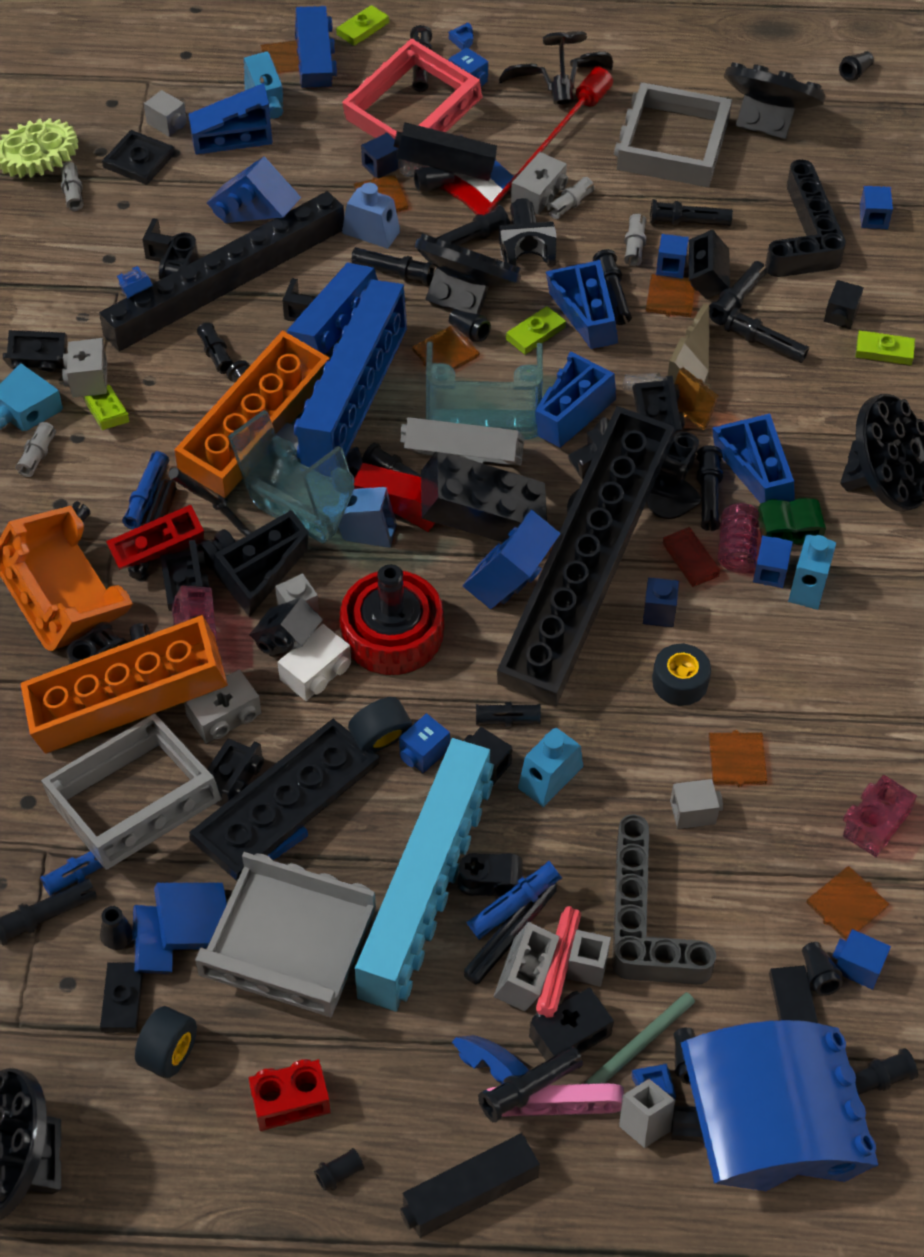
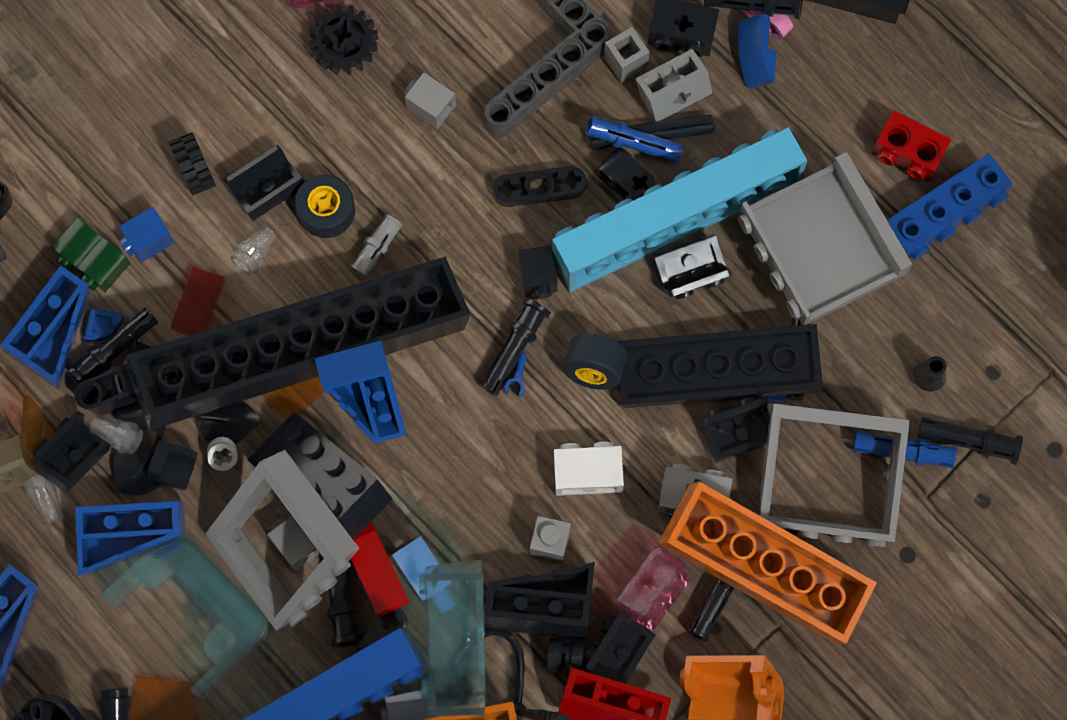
camera: 135 degrees left, 20 degrees up
black piece [67,622,128,664] -> none
black plate [100,962,143,1033] -> none
blue slope [132,905,173,974] -> none
black wheel [134,1006,197,1078] -> none
blue tile [154,883,227,950] -> none
black brick [249,597,323,656] -> none
black pin [314,1148,364,1191] -> none
red wheel [340,564,445,675] -> none
blue brick [399,713,450,773] -> none
black pin [476,702,541,727] -> none
lime plate [506,306,566,355] -> none
dark azure torso [518,728,583,807] -> none
coral axle [536,906,581,1018] -> none
dark blue brick [642,577,679,627] -> none
clear orange piece [709,730,767,787] -> none
clear pink piece [718,503,760,573] -> none
dark azure torso [788,535,836,610] -> none
none -> blue tile [83,308,125,342]
none -> black tyre [168,132,216,196]
none -> white bush [207,437,238,471]
none -> black bracket [225,145,305,221]
none -> clear cone [231,225,277,274]
none -> black gear [309,5,379,75]
none -> light grey pin [349,214,403,279]
none -> black pin [479,298,551,396]
none -> black beam [493,166,586,207]
none -> blue hand [505,353,527,398]
none -> bracket [652,234,732,299]
none -> blue brick [887,153,1013,261]

